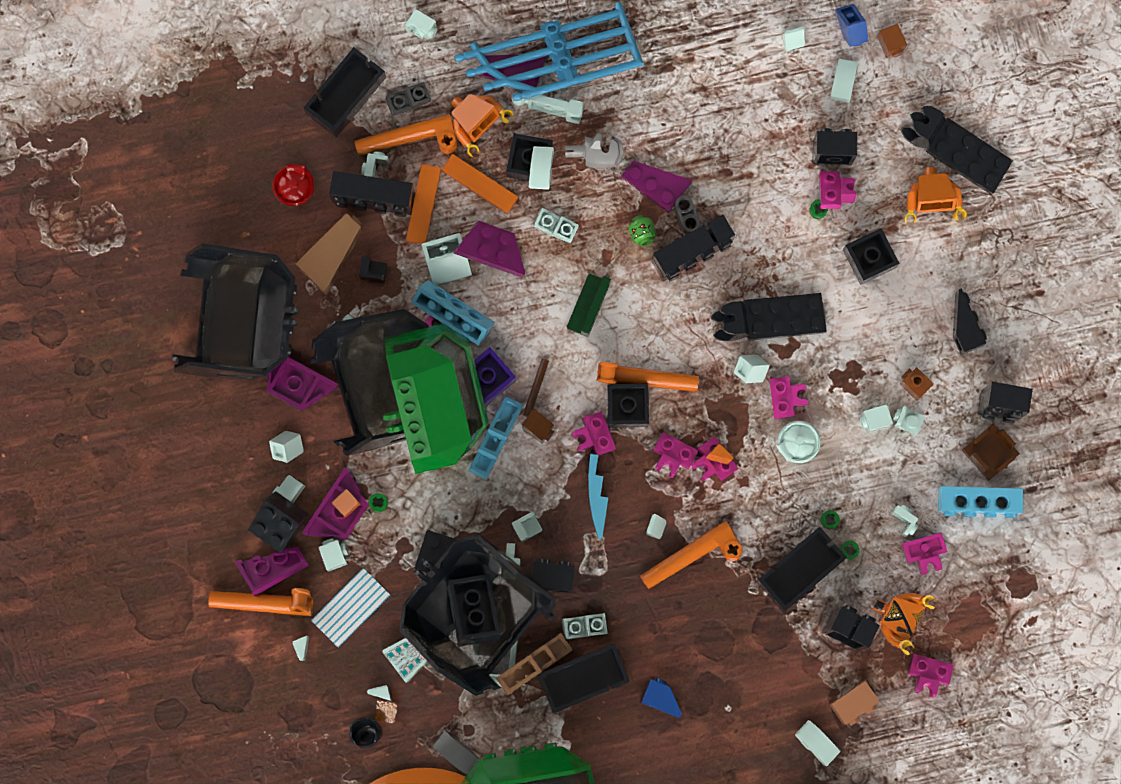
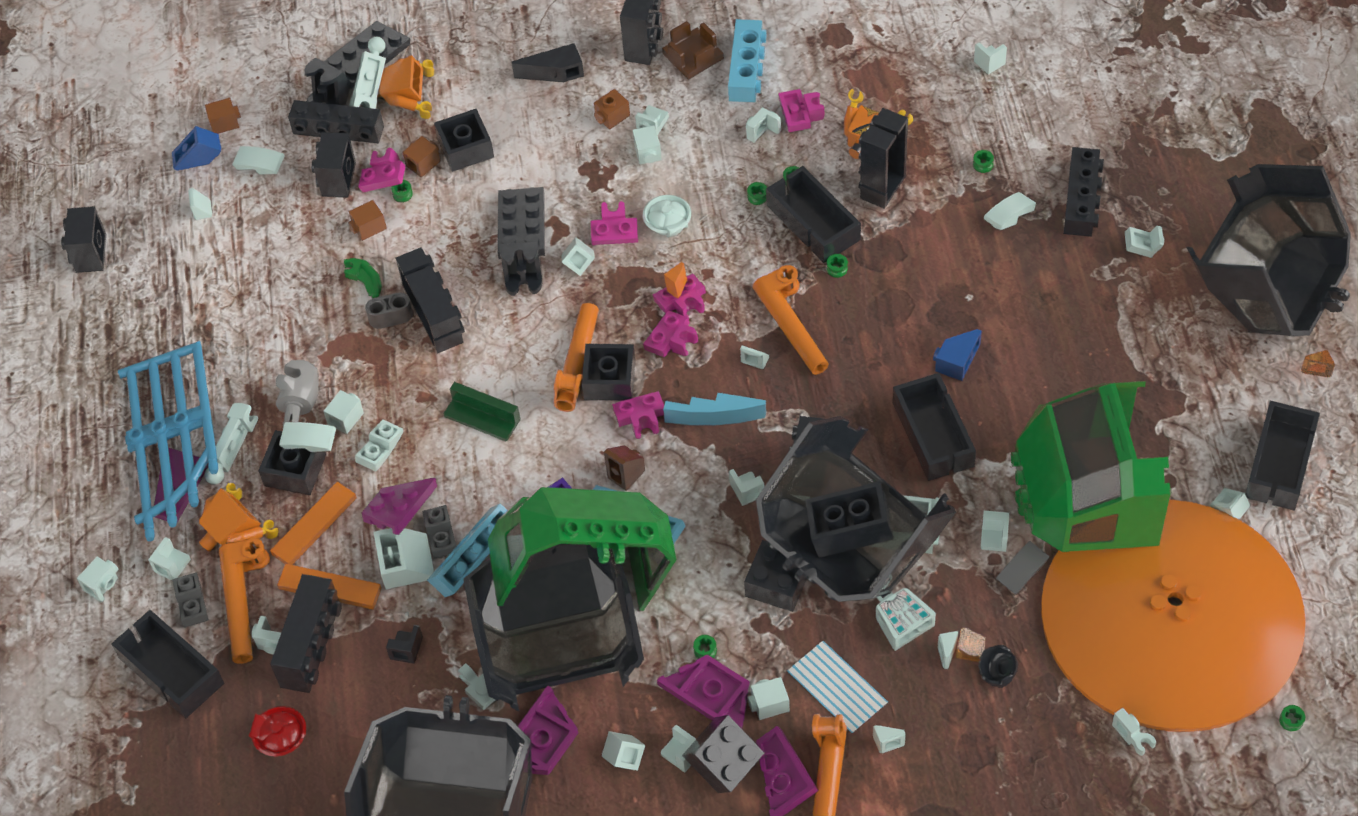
camera: 80 degrees left, 25 degrees down
medium nougat slope [296,213,362,295] -> none
orange slope [332,489,360,518] -> none
medium nougat slope [496,633,572,695] -> none
reddish brown bar [523,358,549,417] -> none
light aqua slope [562,613,608,640] -> none
magenta wing [621,161,693,213] -> none
bright green head [628,215,657,246] -> none
nougat brick [829,681,880,726] -> none
dark pink plate [908,654,954,698] -> none
none -> light aqua panel [148,537,191,580]
none -> black brick [288,100,384,144]
none -> light aqua brick [323,390,364,434]
none -> green piece [344,258,382,298]
none -> dark orange brick [348,200,387,241]
none -> light aqua plate [349,37,386,109]
none -> dark orange brick [403,136,441,178]
none -> dark grey slope [422,505,456,559]
none -> green bush [827,254,848,278]
none -> green bush [973,150,994,173]
none -> light aqua panel [974,42,1007,75]
none -> light aqua panel [981,510,1009,552]

